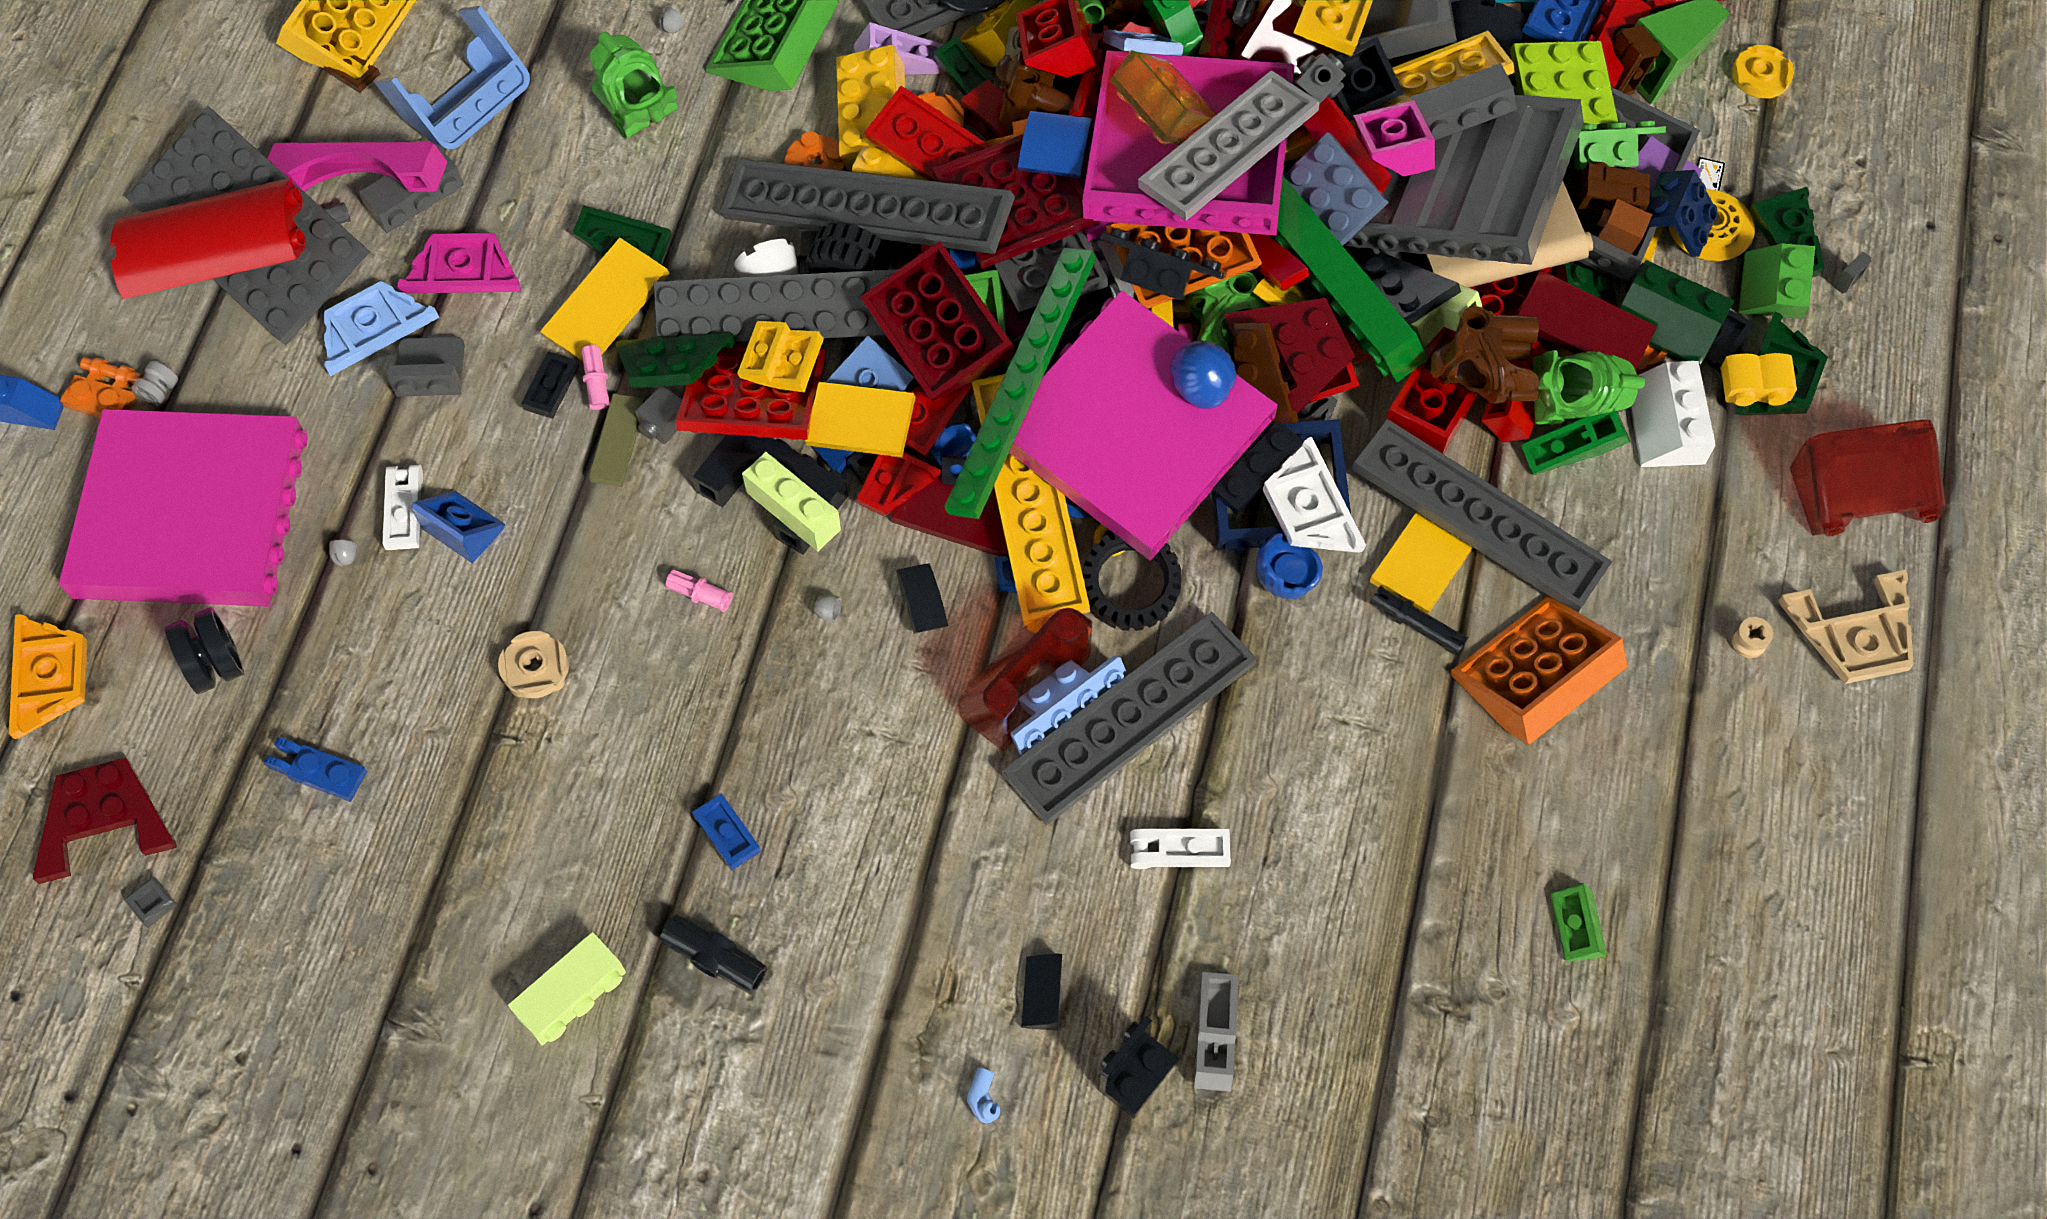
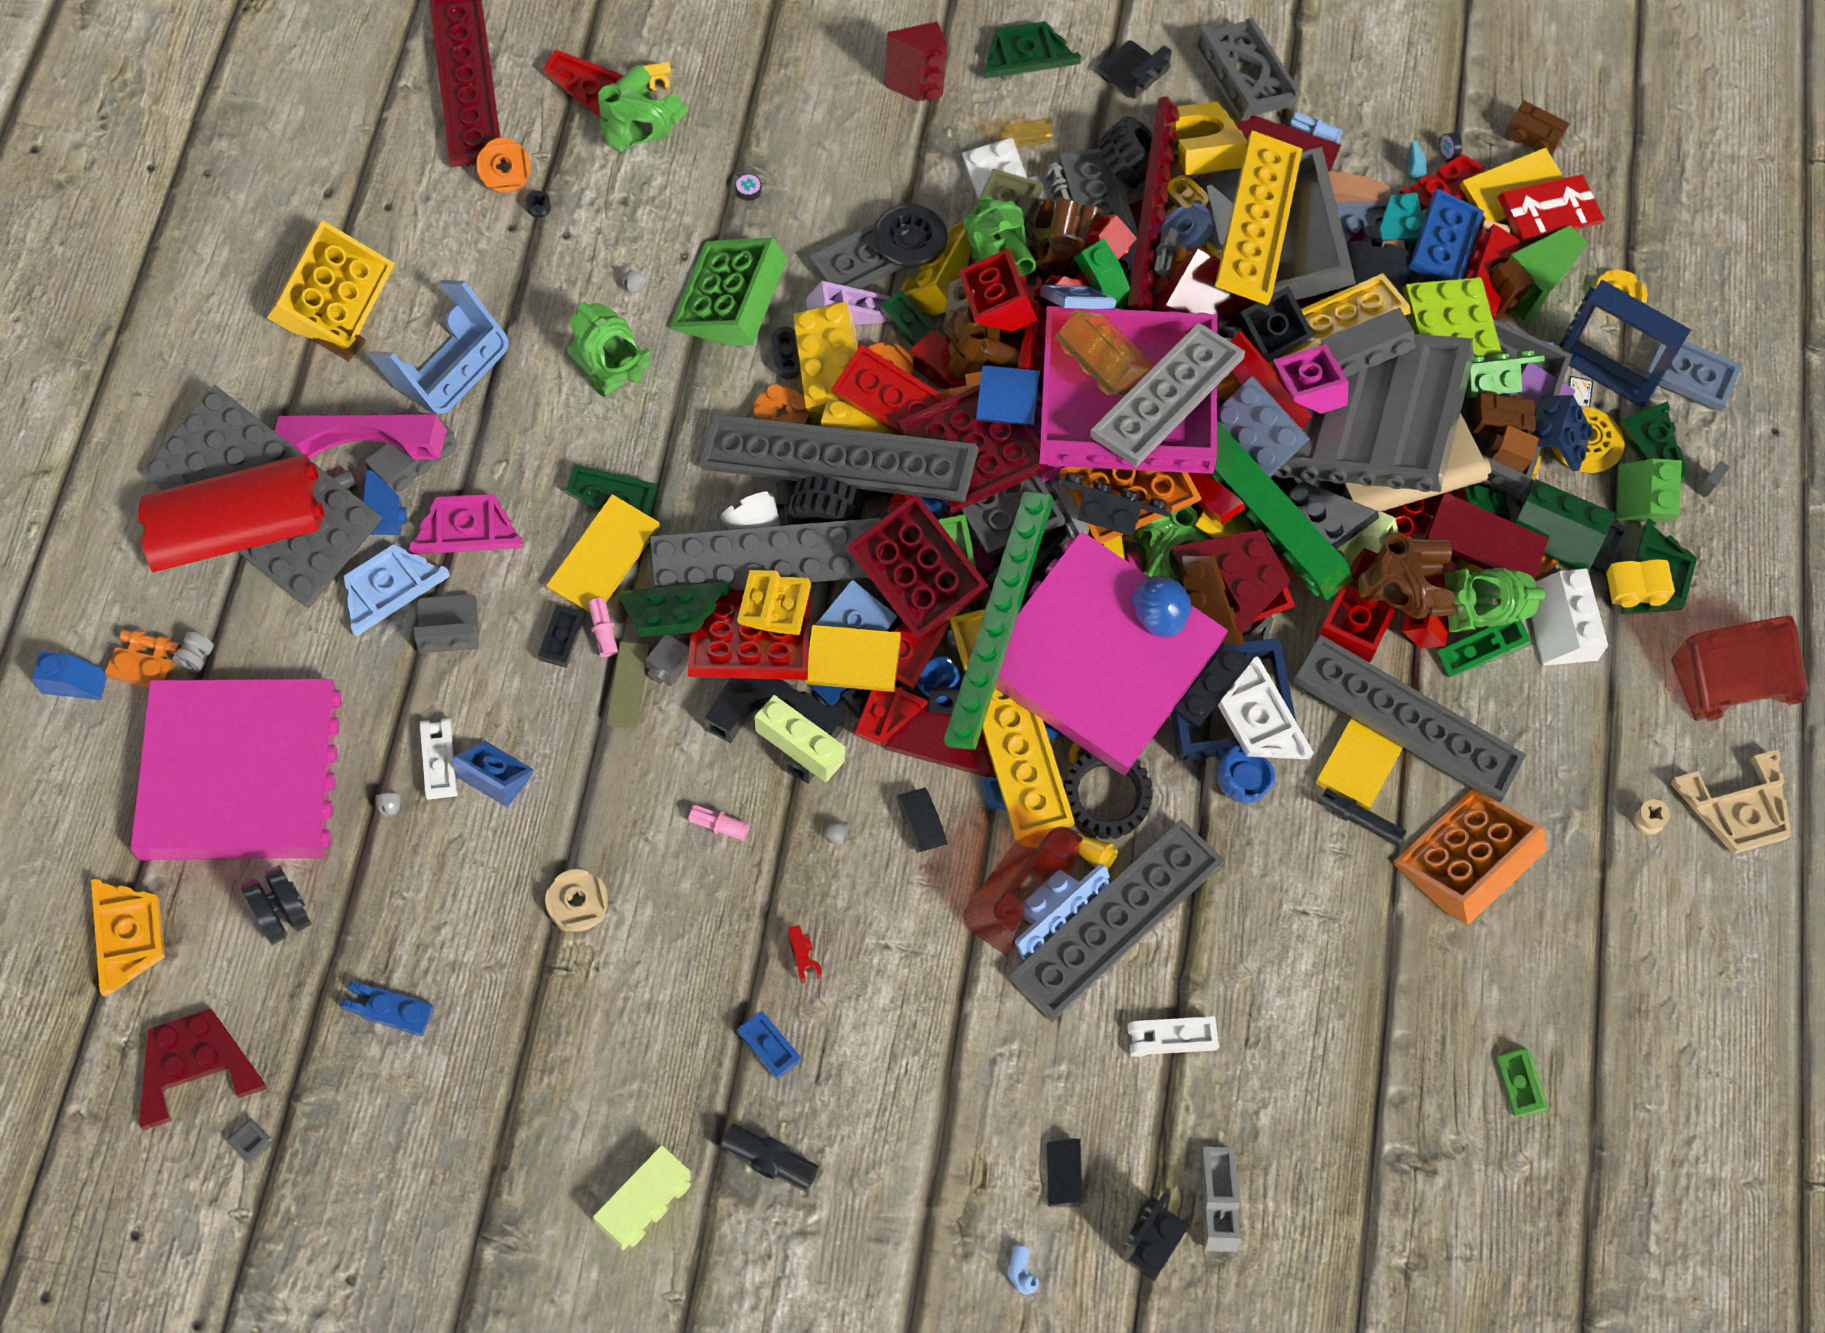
camera: 10 degrees left, 0 degrees up
dark grey brick [1293,53,1346,104] -> none
none -> blue slope [364,470,407,535]
none -> black plate [771,327,801,379]
none -> red plate [788,925,822,984]
none -> yellow cone [1070,833,1118,871]
none -> dark blue window [1559,280,1691,408]
none -> sand blue plate [1645,341,1742,412]

